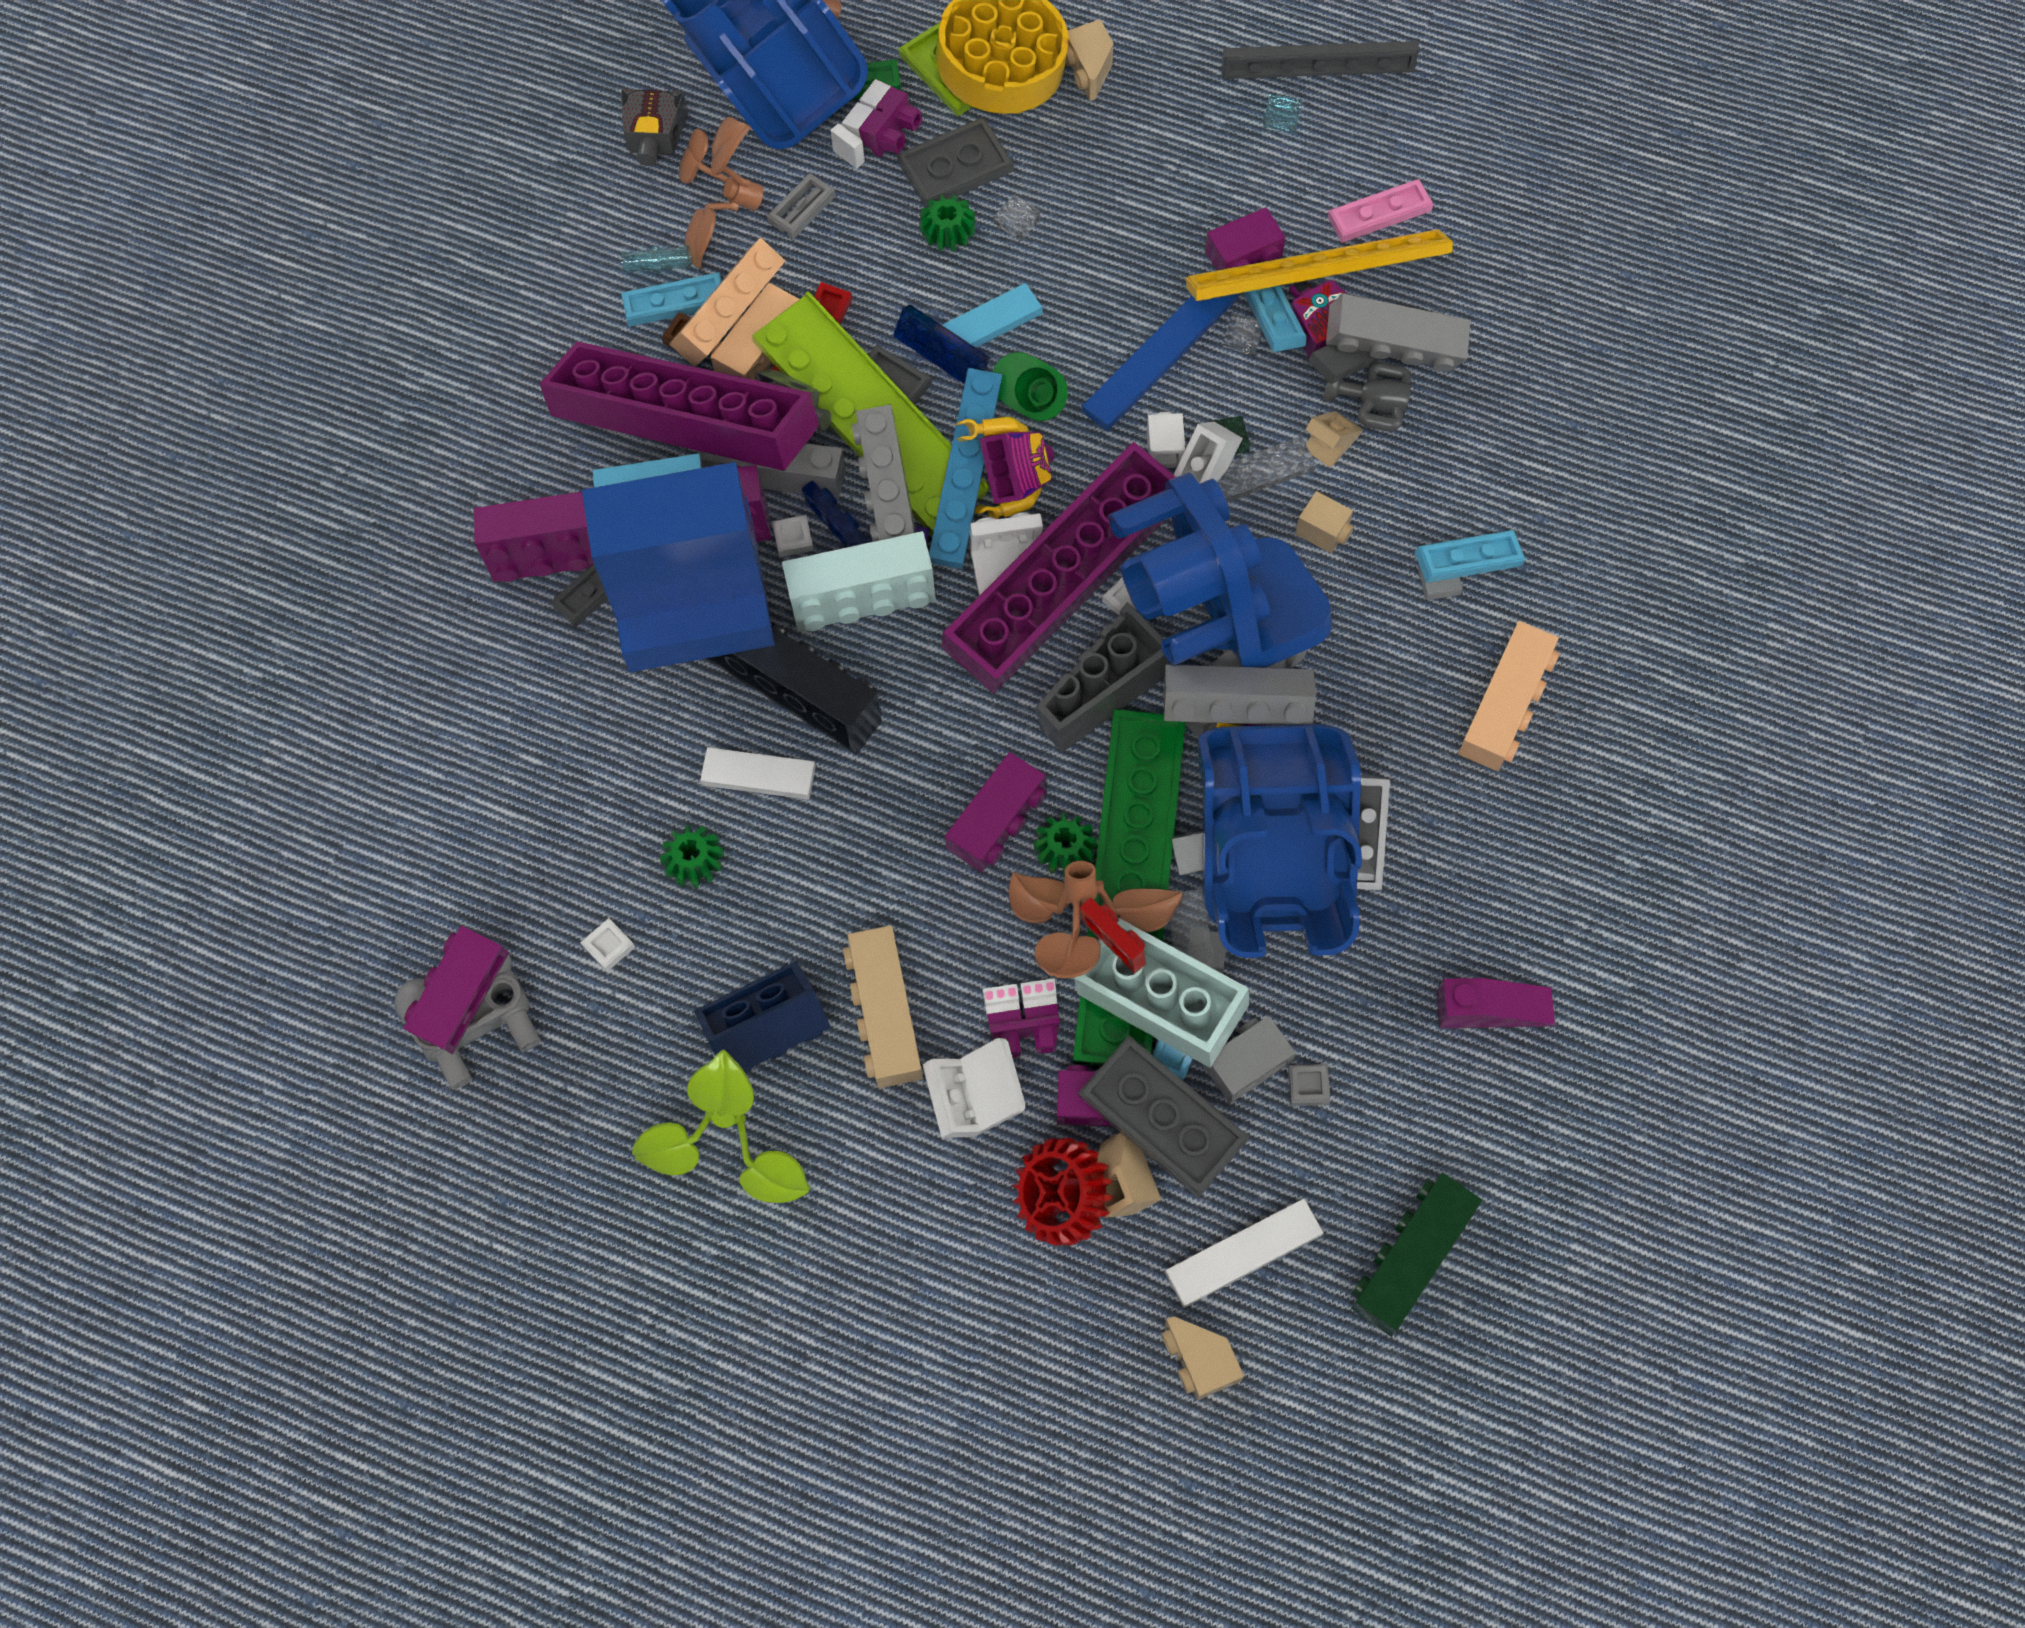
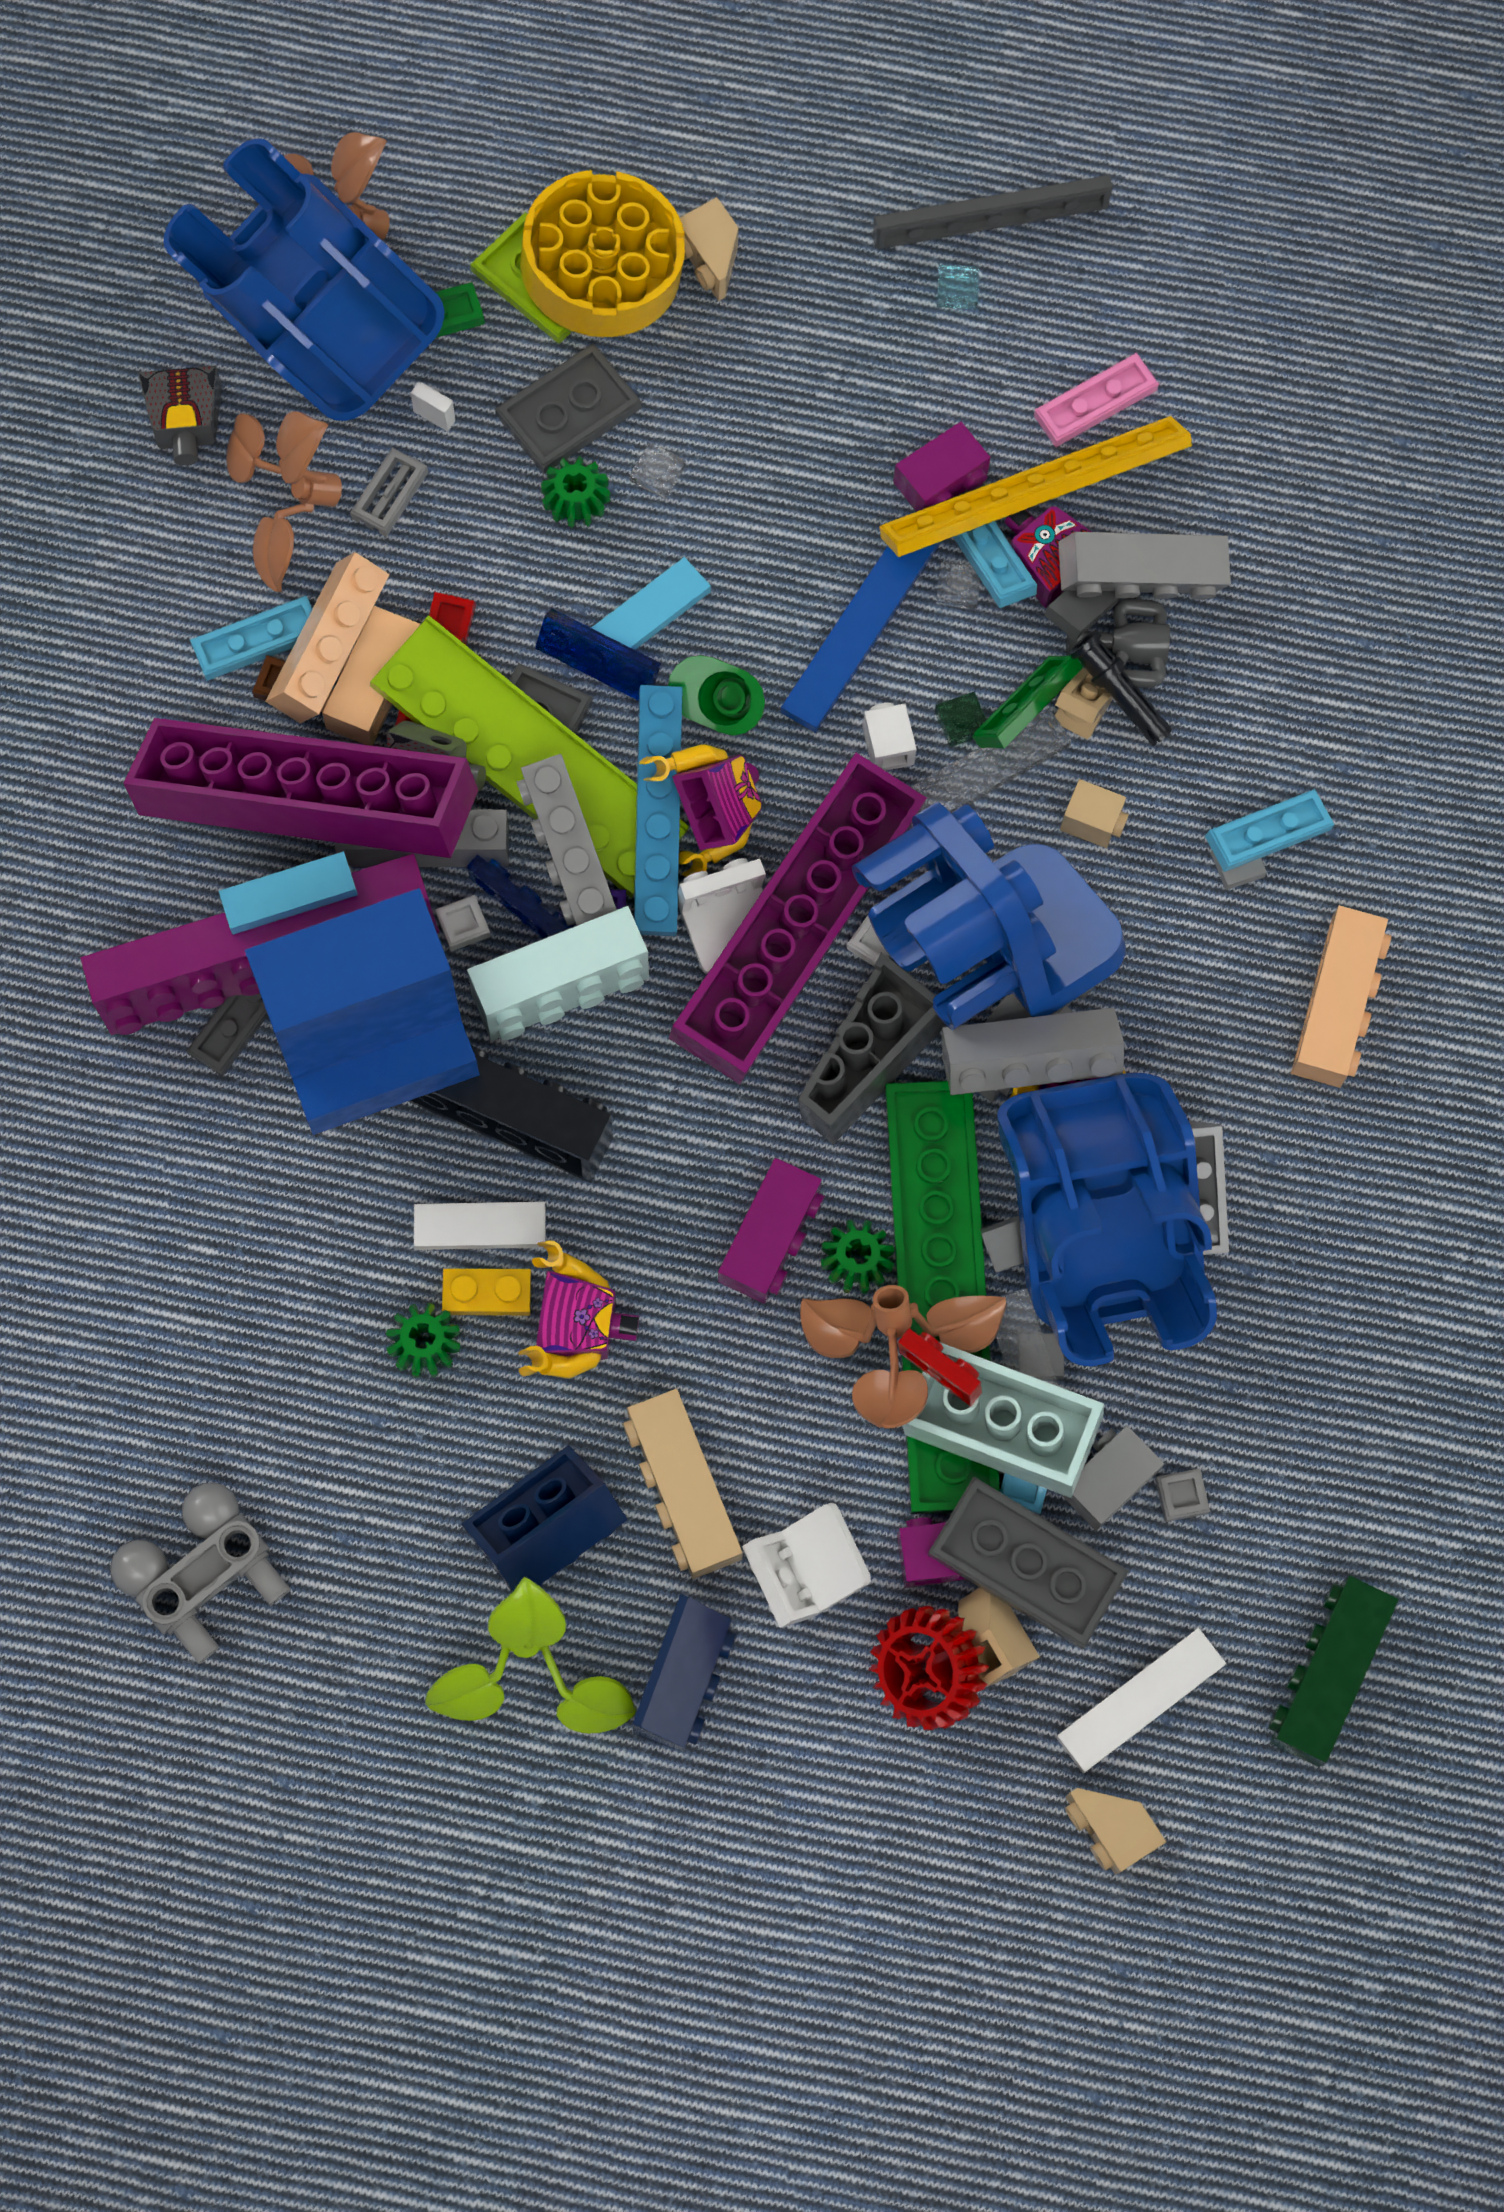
camera: 15 degrees left, 5 degrees up
magenta brick [403,925,510,1055] -> none
white tile [580,918,635,972] -> none
clear light blue pin [621,246,692,273] -> none
magenta hips [842,79,922,158] -> none
hips [983,978,1060,1058] -> none
white slope [1174,422,1243,484] -> none
magenta slope [1436,978,1555,1029] -> none
none -> yellow plate [442,1268,531,1316]
none -> torso [518,1240,640,1379]
none -> dark blue slope [632,1594,737,1753]
none -> green tile [972,656,1083,749]
none -> black pin [1068,630,1173,746]

